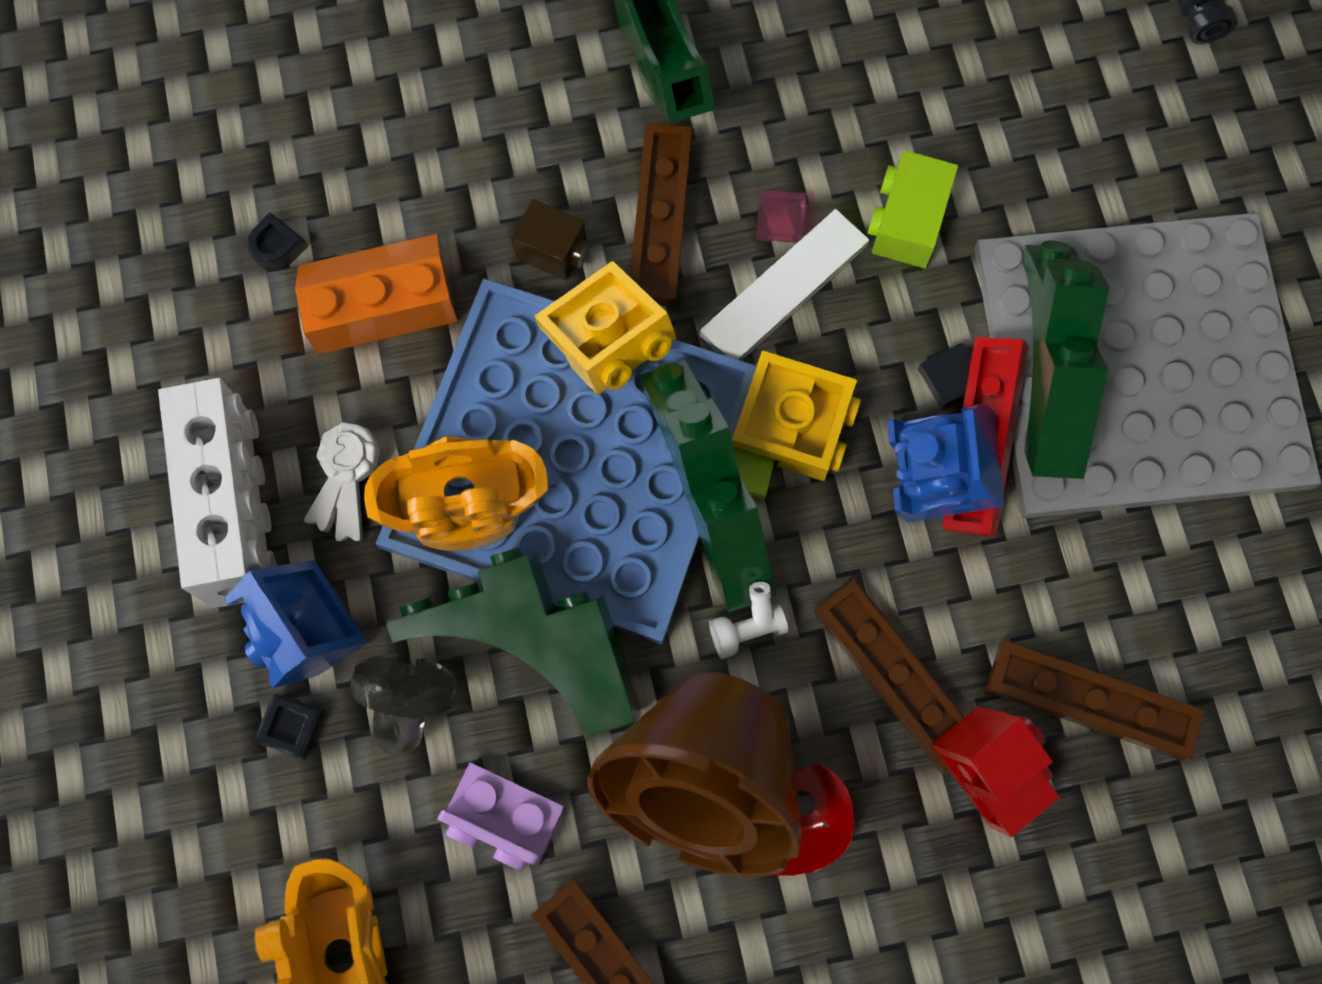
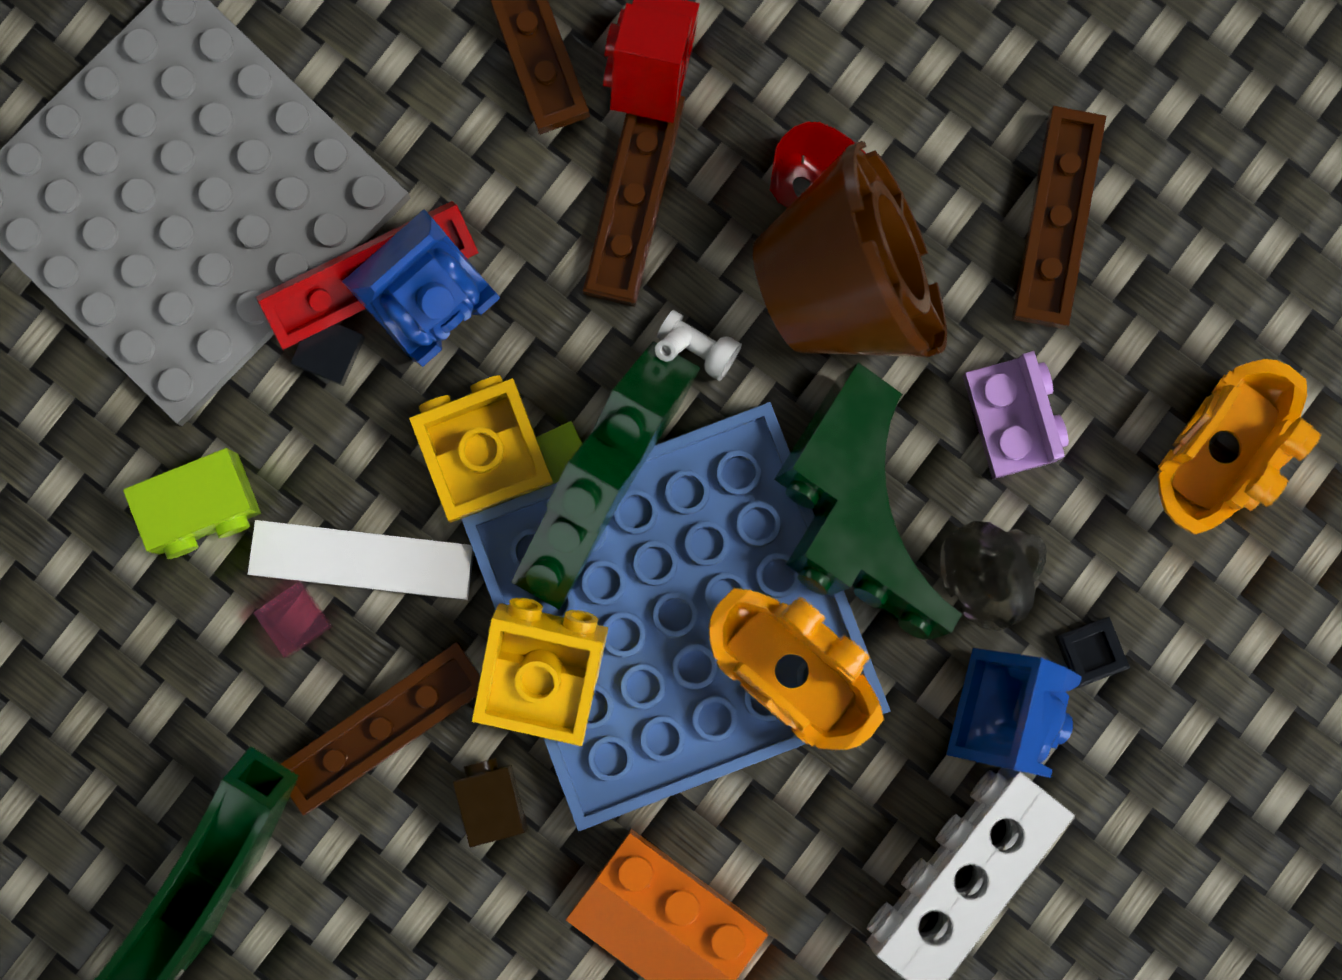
camera: 130 degrees left, 10 degrees up
white piece [304,422,380,542] -> none
dark green arch [1022,240,1110,479] -> none

